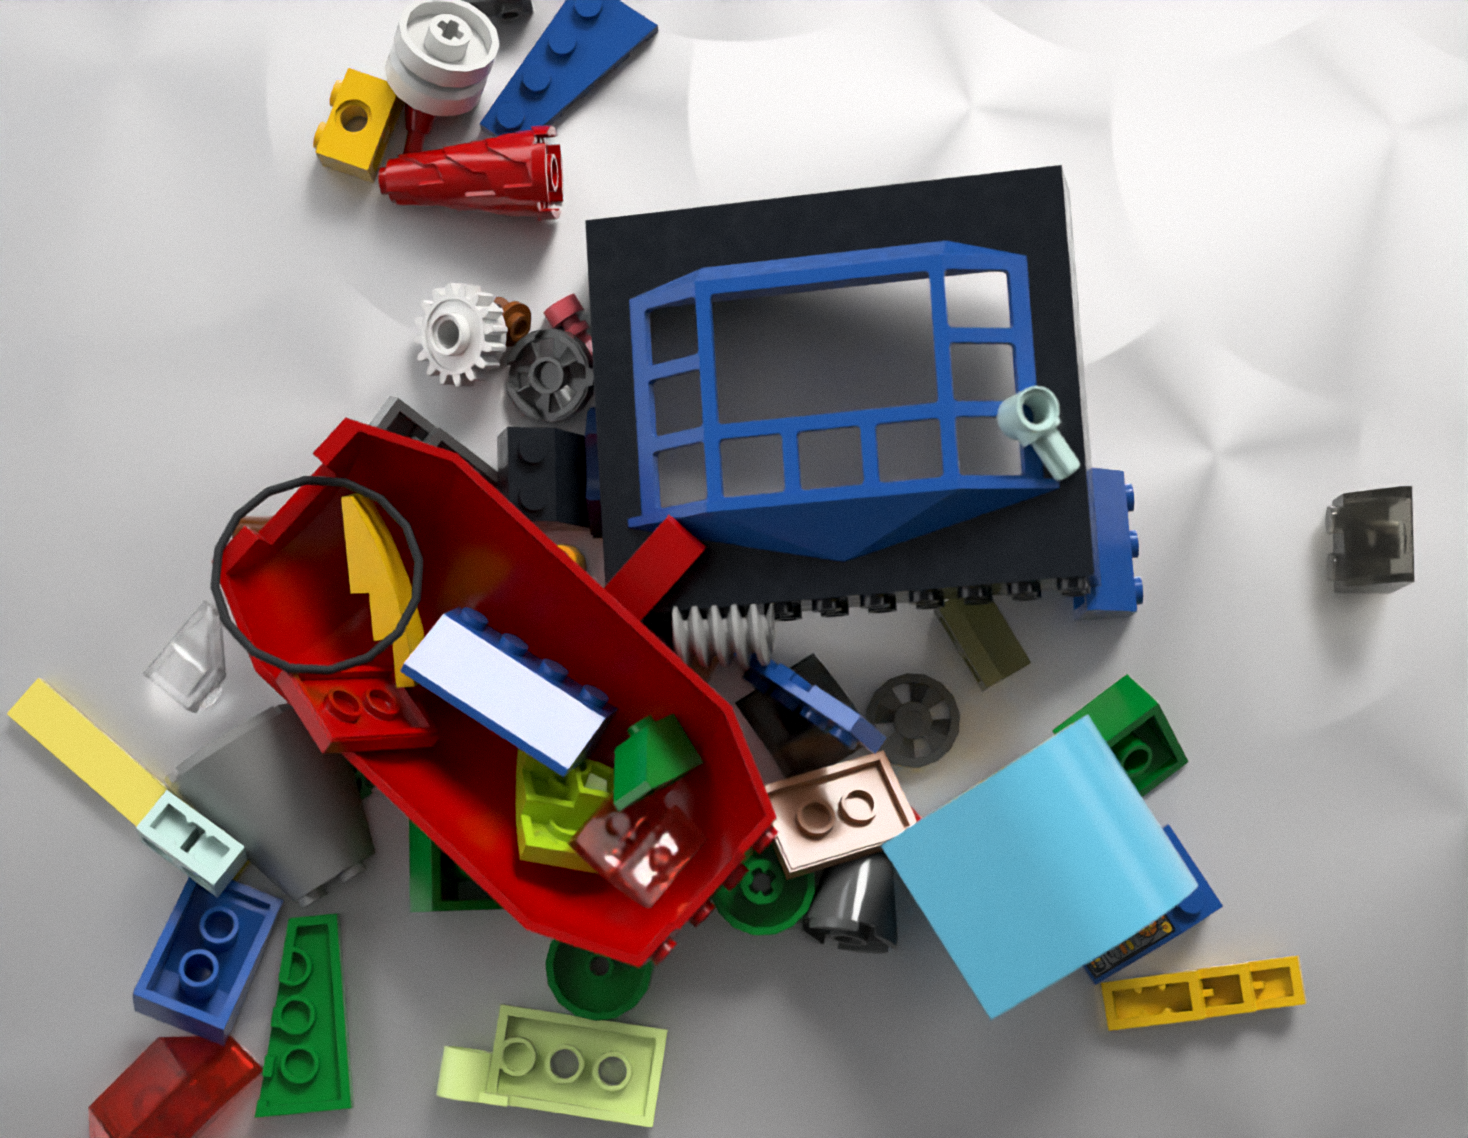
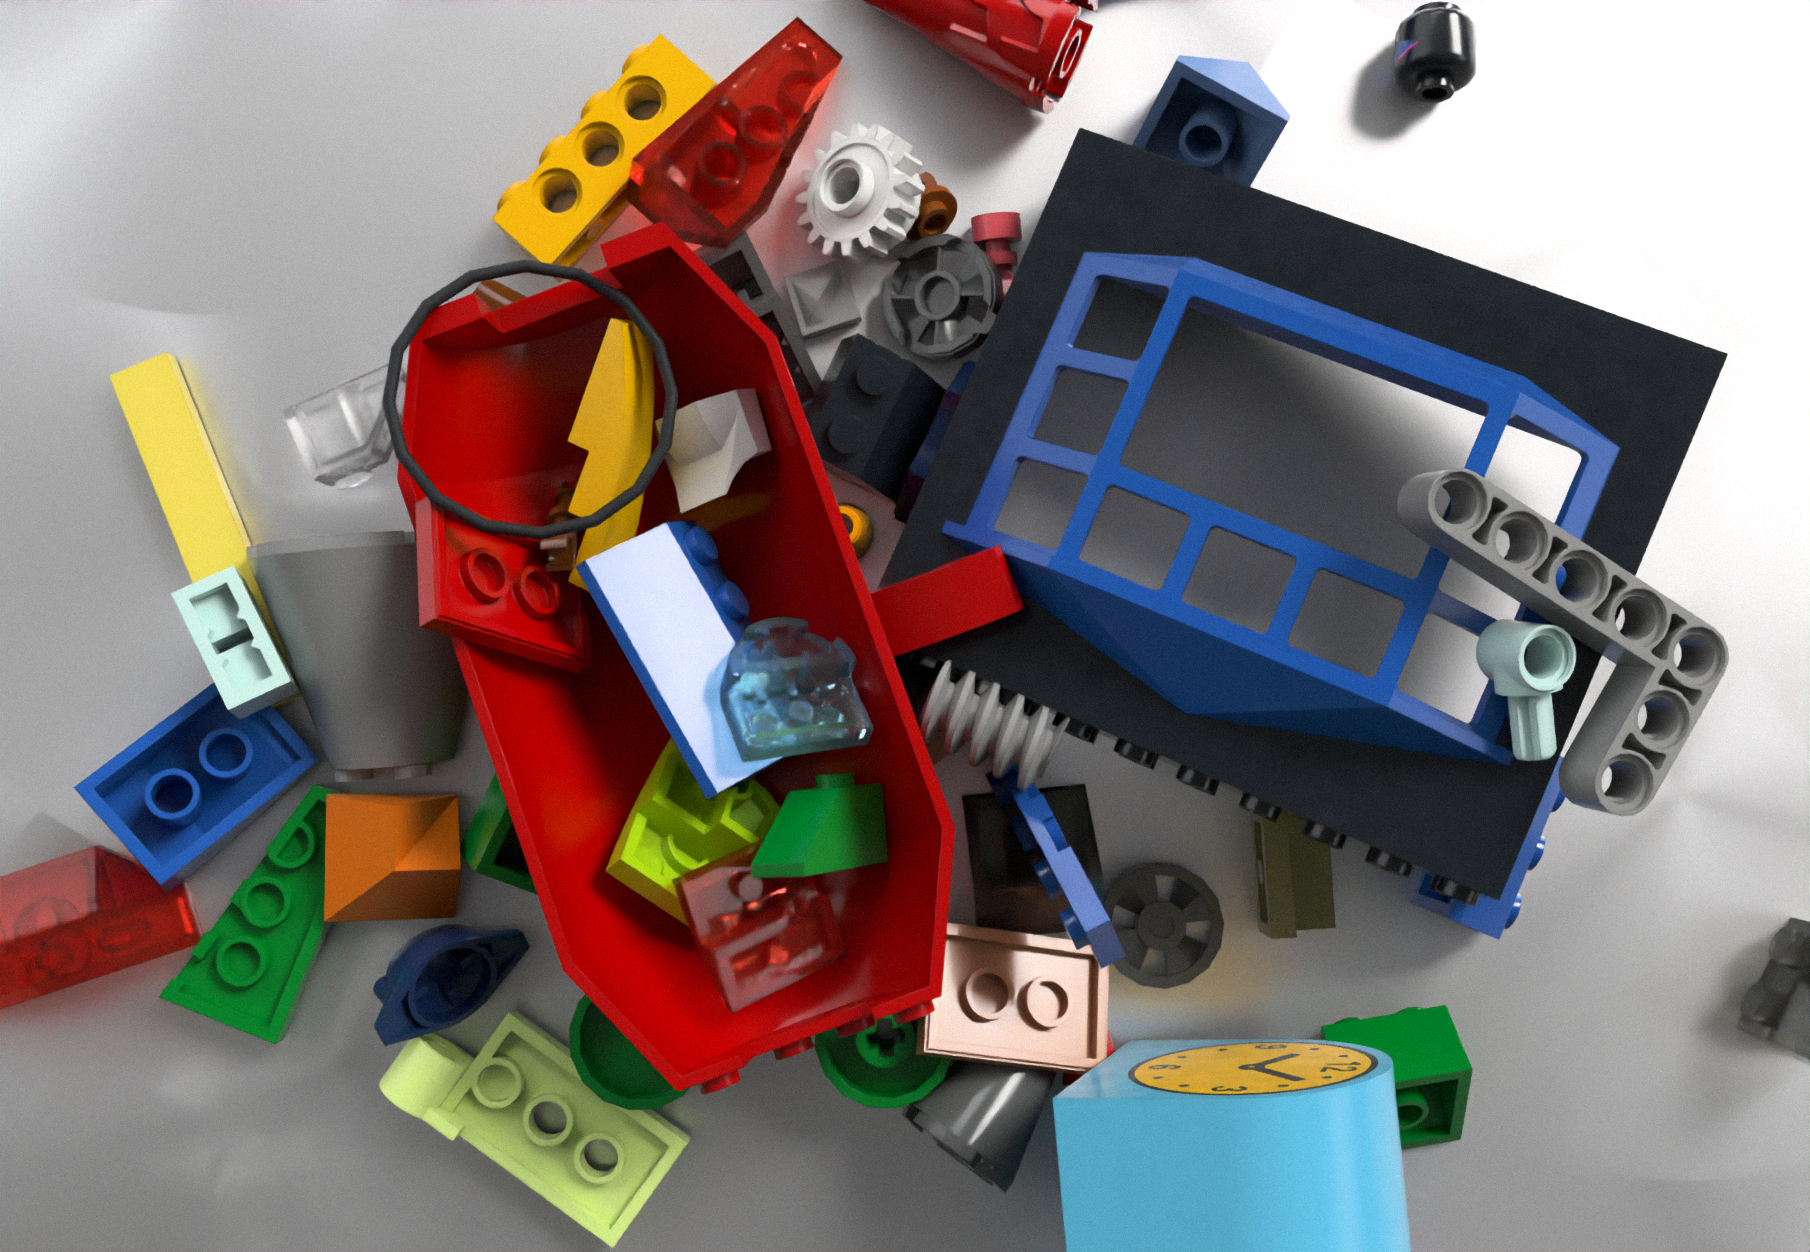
camera: 25 degrees right, 5 degrees up
none -> orange slope [324,793,461,922]
none -> dark blue hat [373,924,530,1046]
none -> yellow brick [492,34,722,283]
none -> reddish brown piece [540,480,584,572]
none -> clear red wedge [625,16,843,249]
none -> white slope [654,388,772,514]
none -> clear light blue slope [720,617,874,763]
none -> light grey tile [783,260,862,340]
none -> medium blue slope [1132,55,1291,187]
none -> black head [1394,1,1478,103]
none -> light grey beam [1397,468,1729,816]

